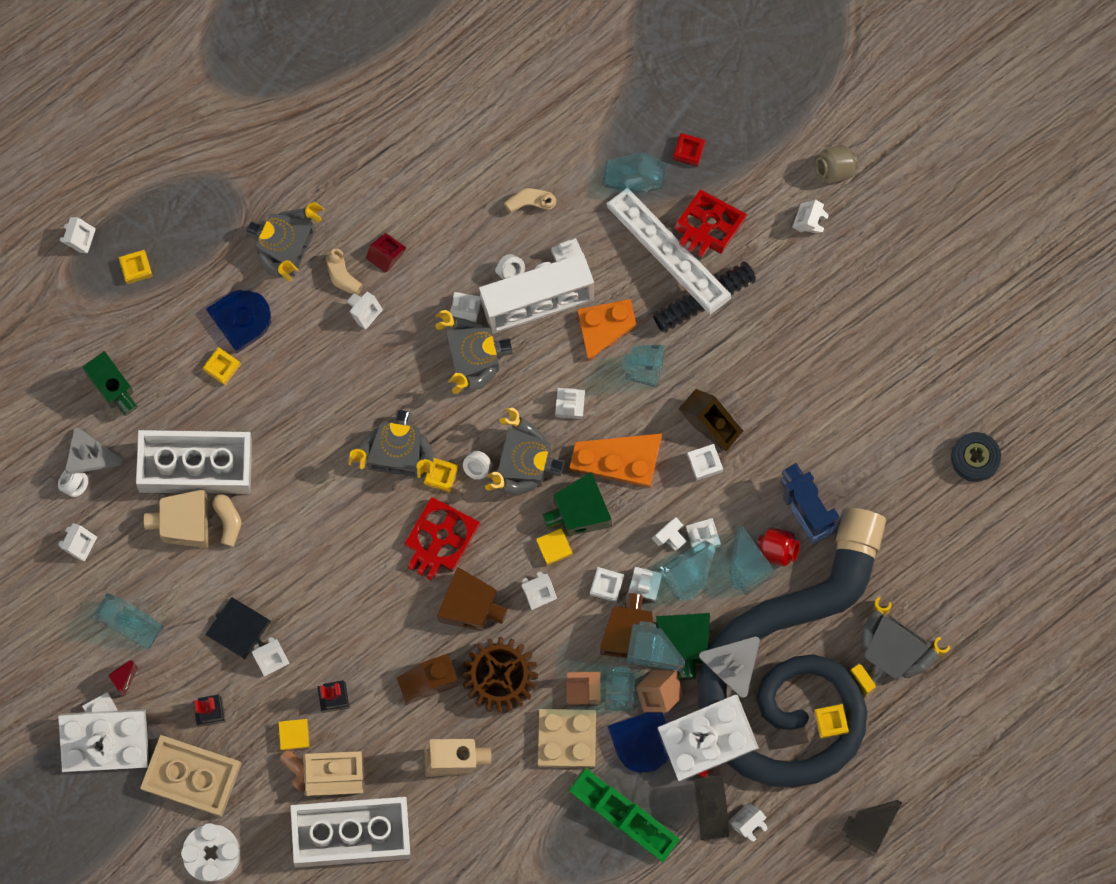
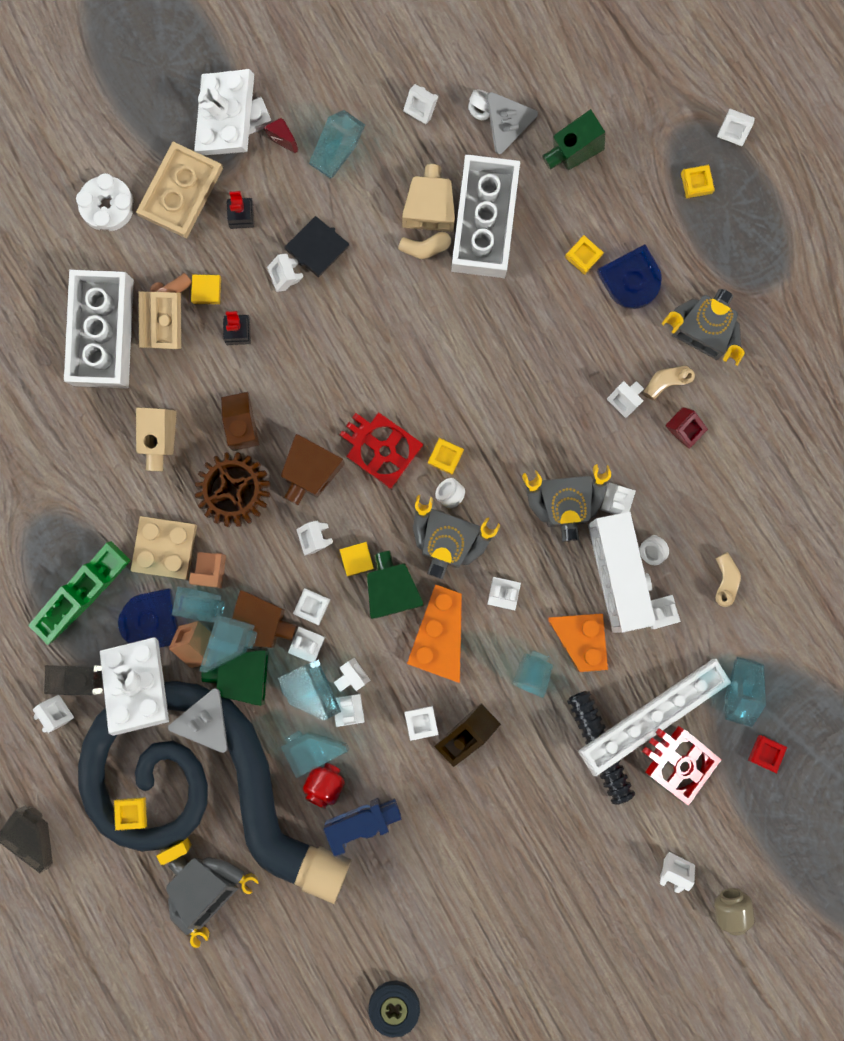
camera: 90 degrees right, 10 degrees up
dark grey torso [348,410,434,478] -> none

